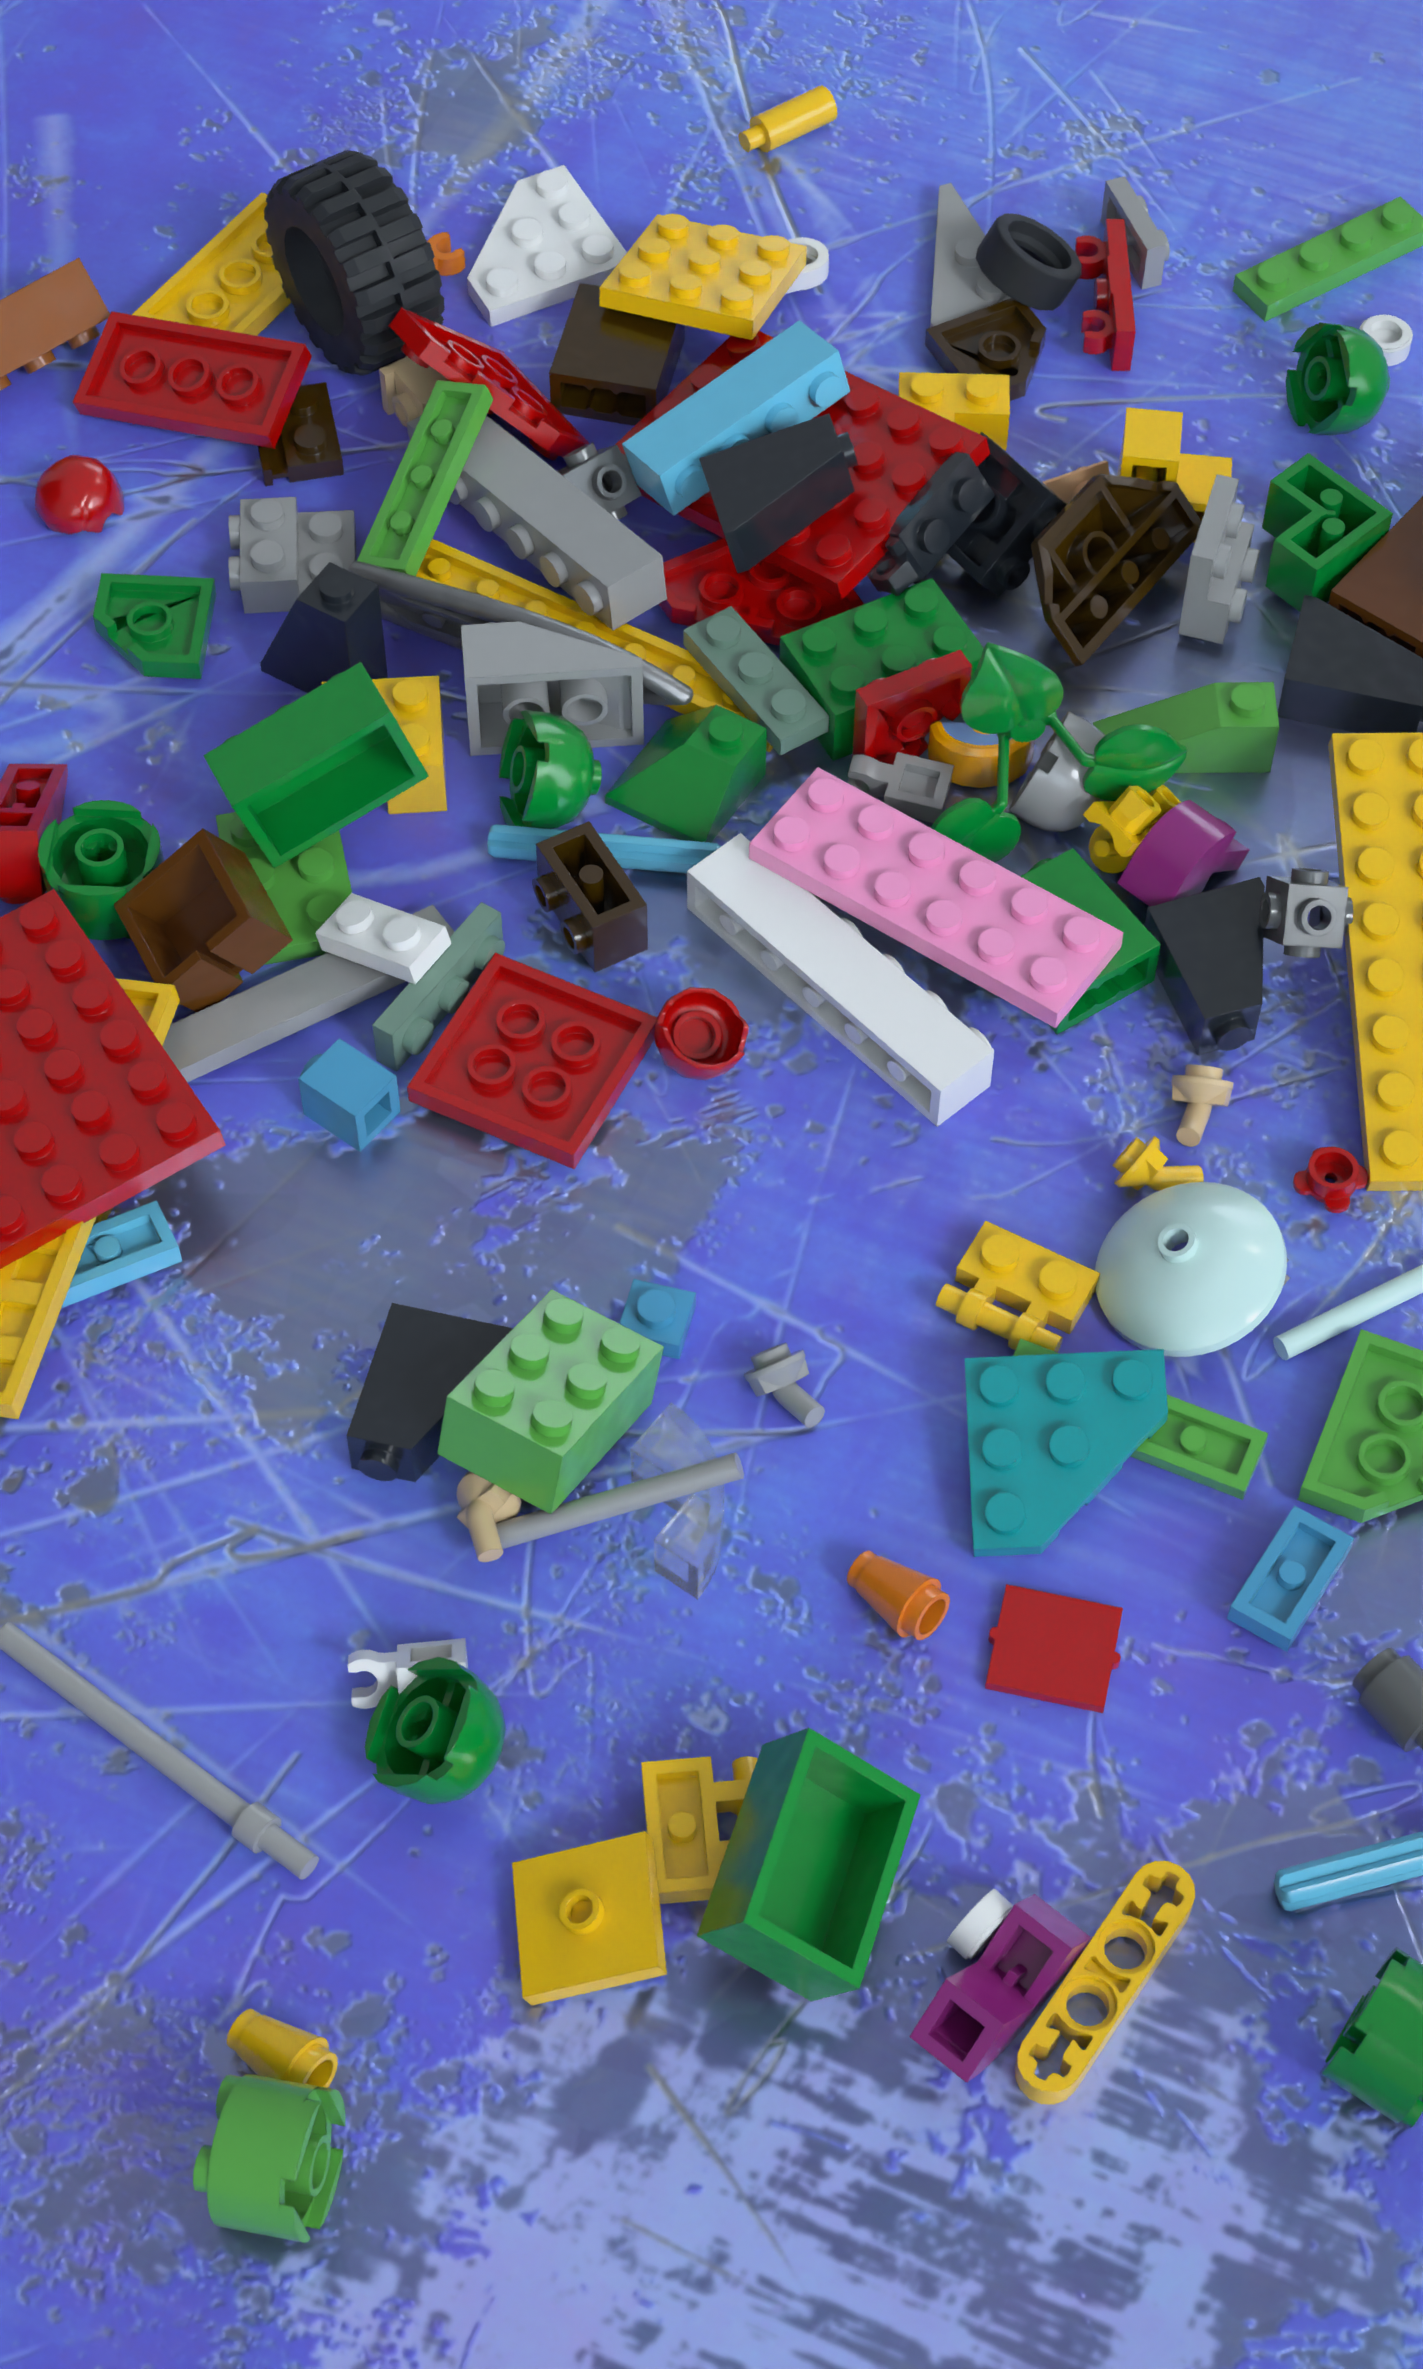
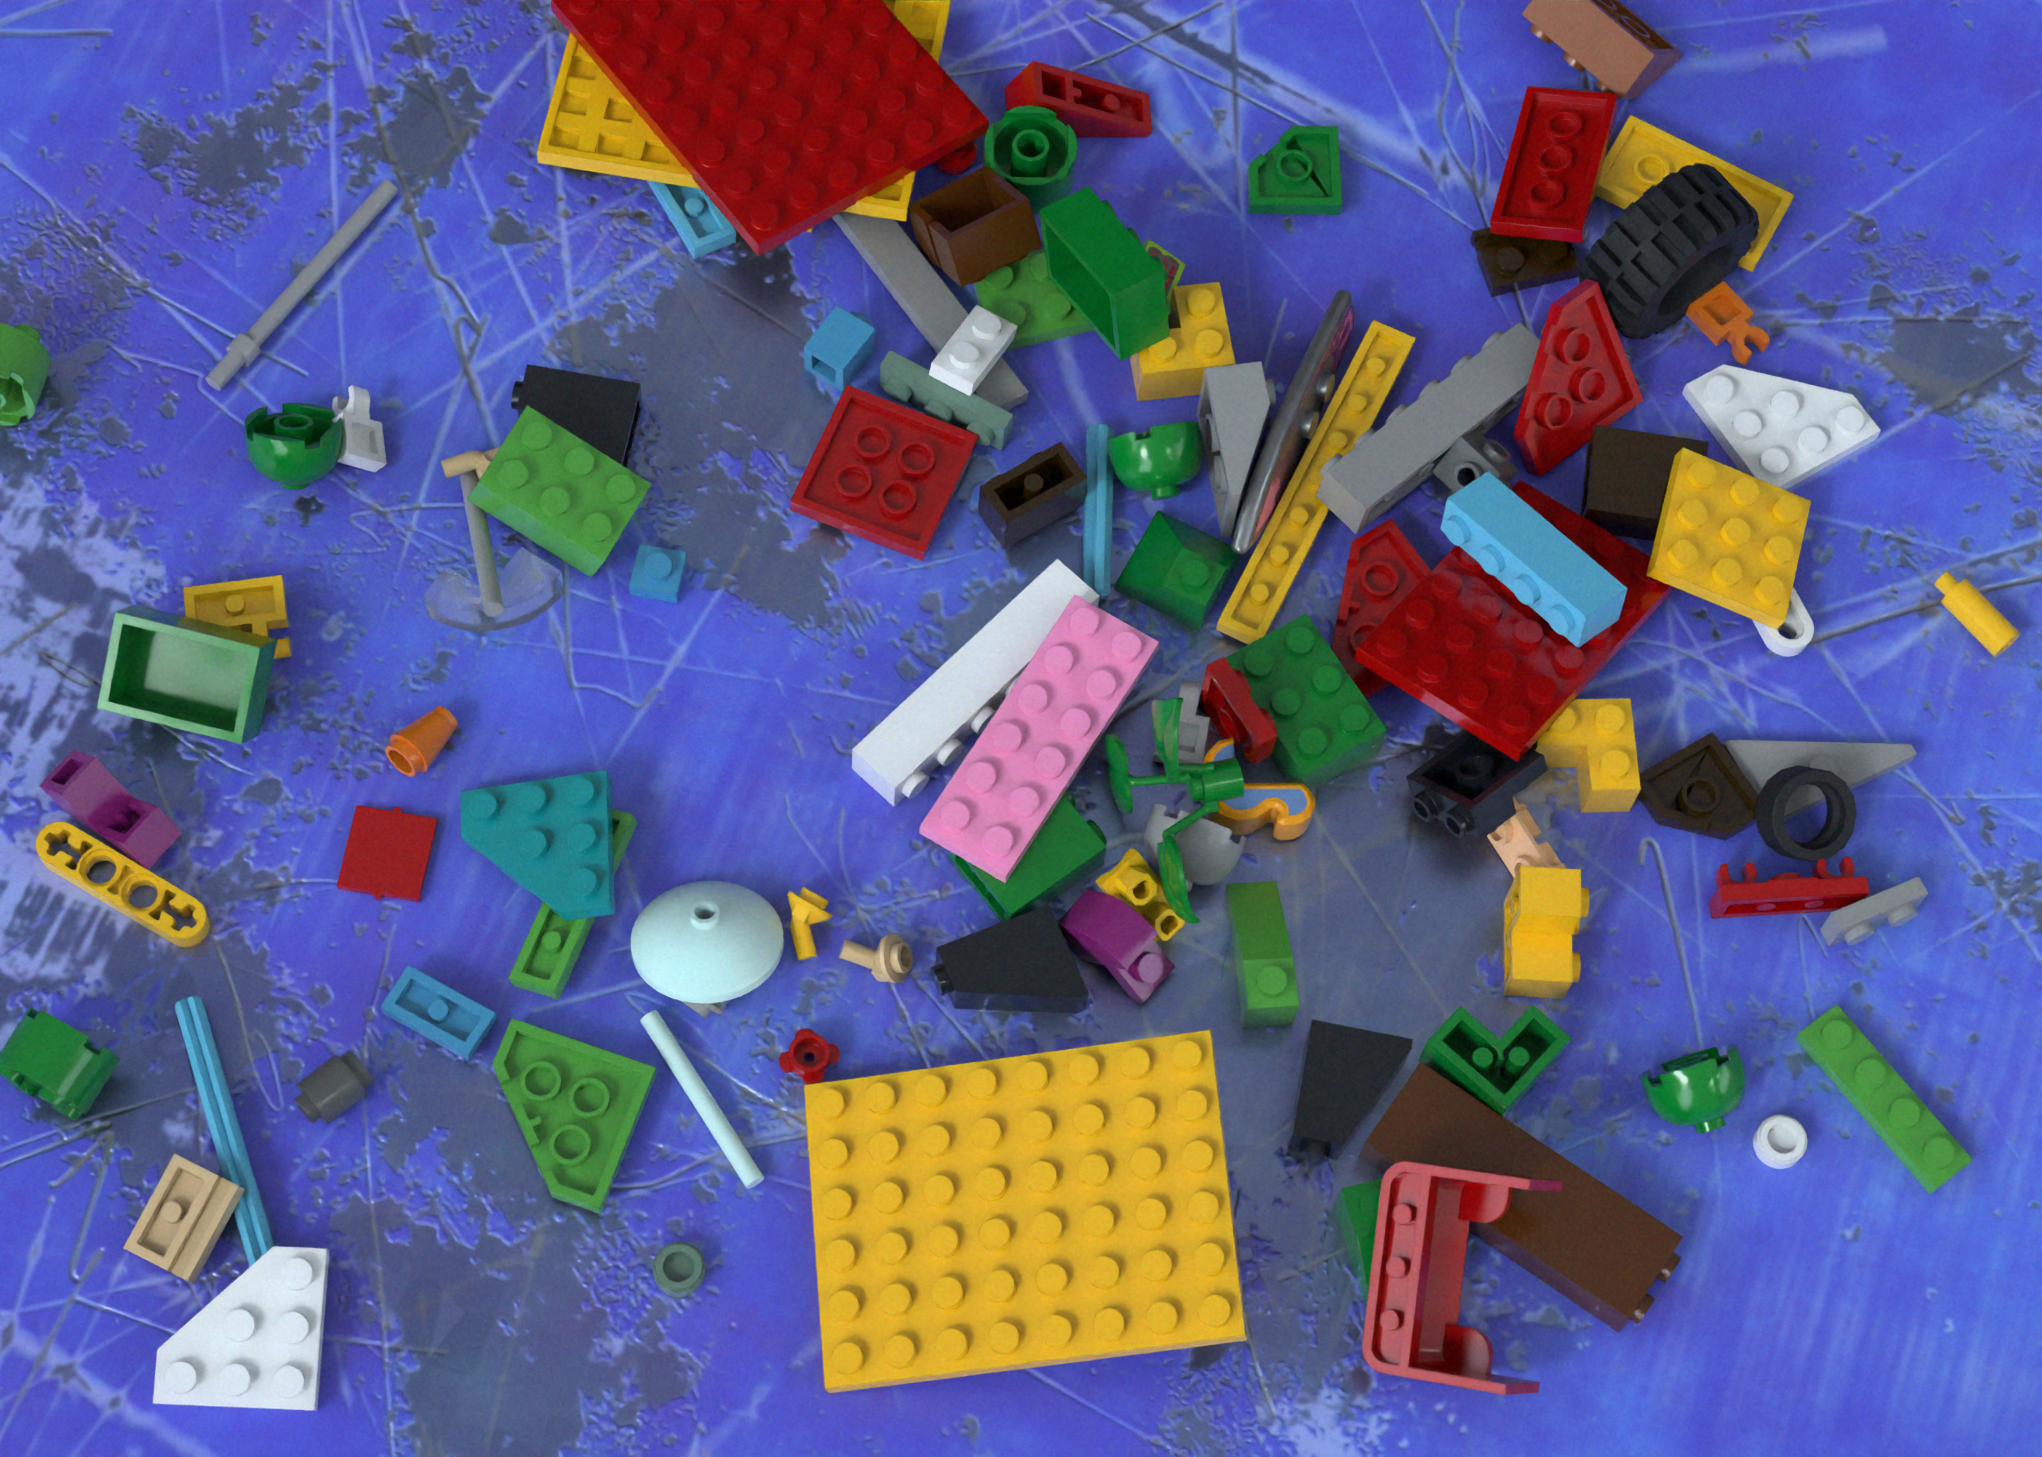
camera: 80 degrees right, 10 degrees up
red hair [35,455,124,535] -> none
yellow cone [227,2009,338,2088] -> none
light grey plate [228,497,356,614] -> none
black slope [260,562,388,693] -> none
bright green plate [357,380,493,576] -> none
yellow plate [512,1831,667,2006] -> none
red hair [654,987,749,1080] -> none
sand green plate [683,606,829,756] -> none
black slope [699,413,858,574] -> none
light grey plate [744,1343,825,1428] -> none
black hinge [867,452,995,596] -> none
yellow plate [936,1221,1100,1353] -> none
white tile [947,1889,1013,1960] -> none
dark brown wedge [1031,474,1202,667] -> none
light grey plate [1178,474,1260,644] -> none
dark grey brick [1259,868,1353,958] -> none

